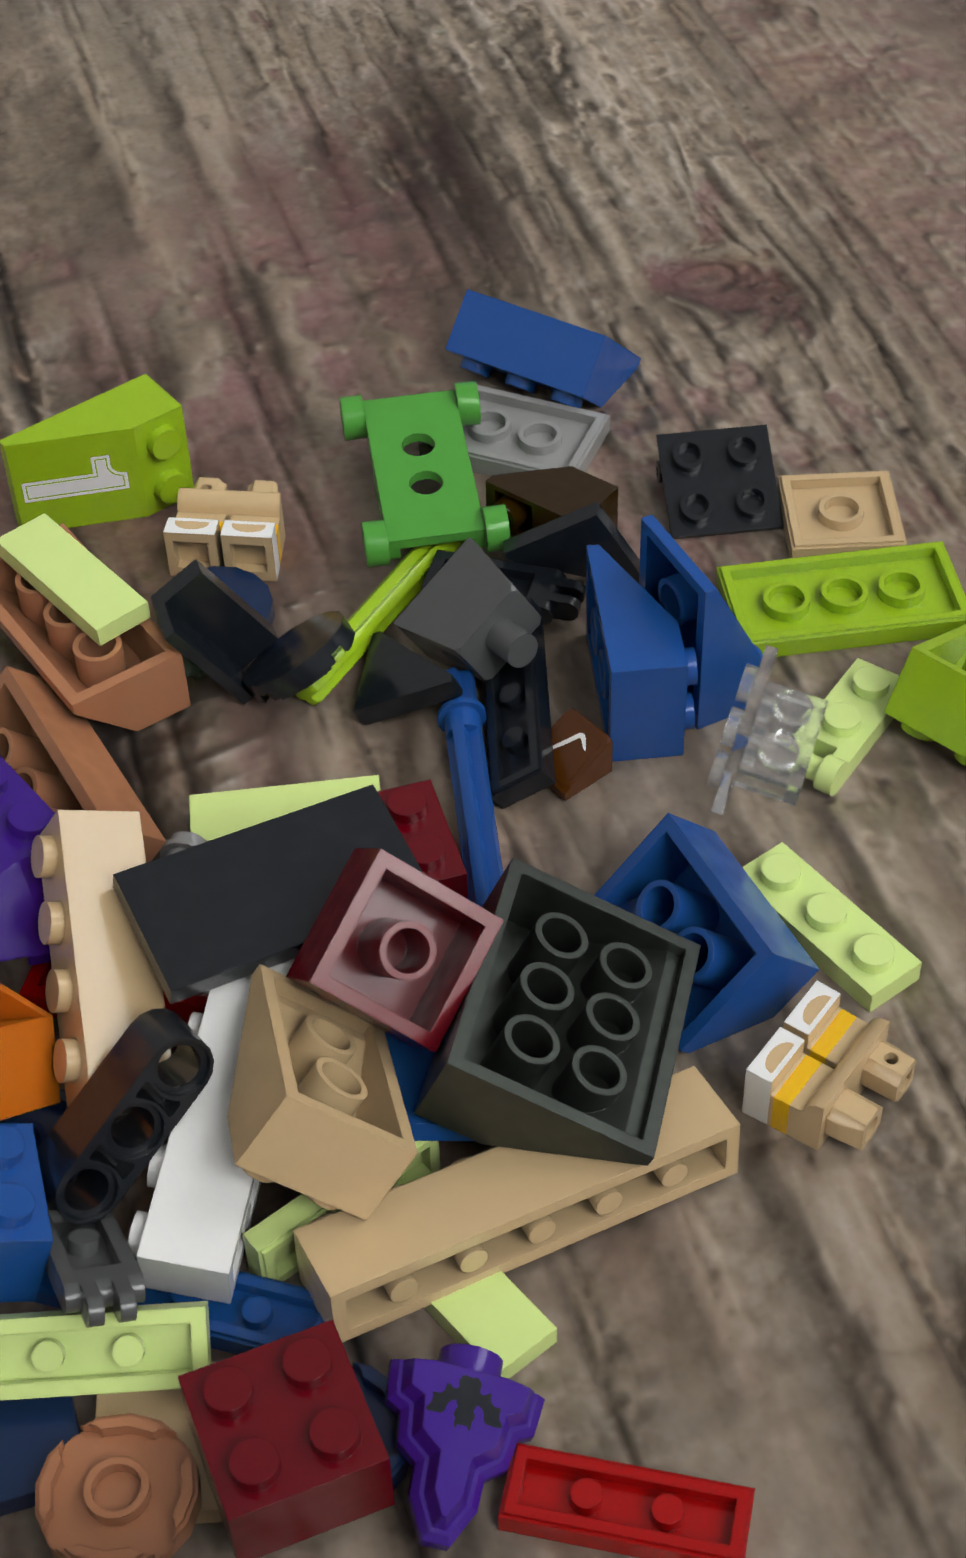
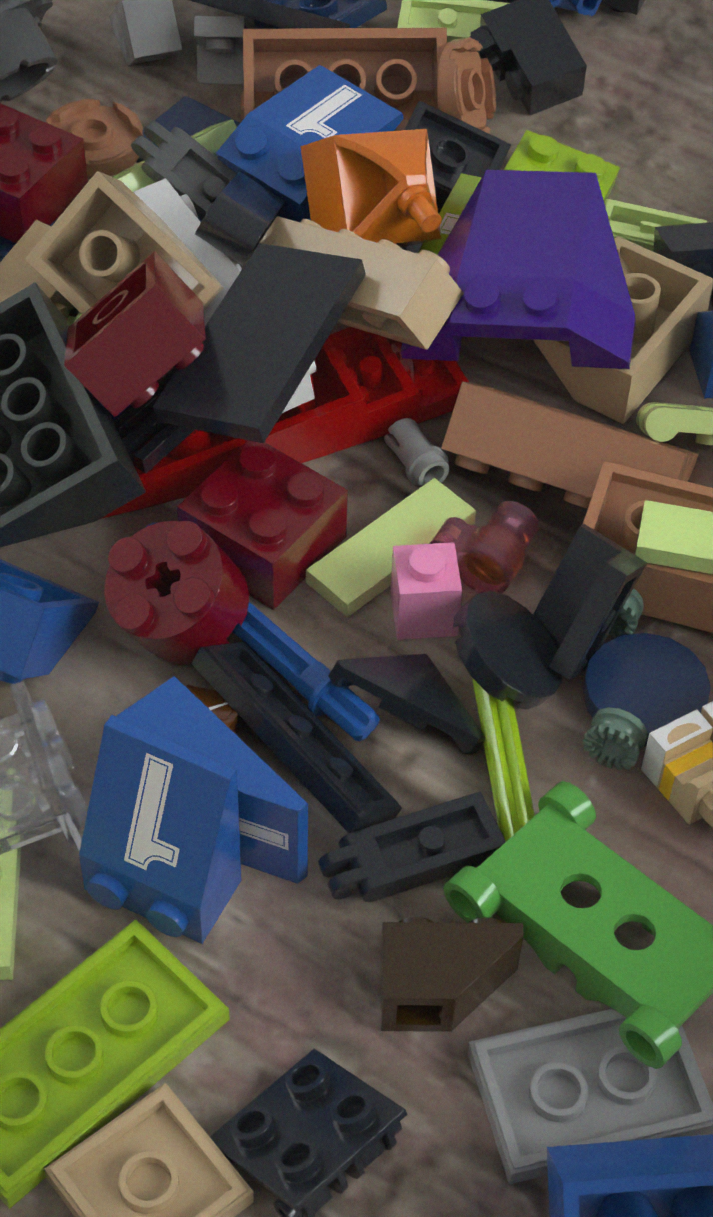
camera: 140 degrees right, 5 degrees up
dark grey torso [393,537,541,681] -> none
black tile [503,501,640,583] -> none
none -> dark red brick [104,521,249,665]
none -> bright pink brick [390,542,462,640]
none -> clear pink piece [429,501,539,594]
none -> sand green bush [582,707,648,770]

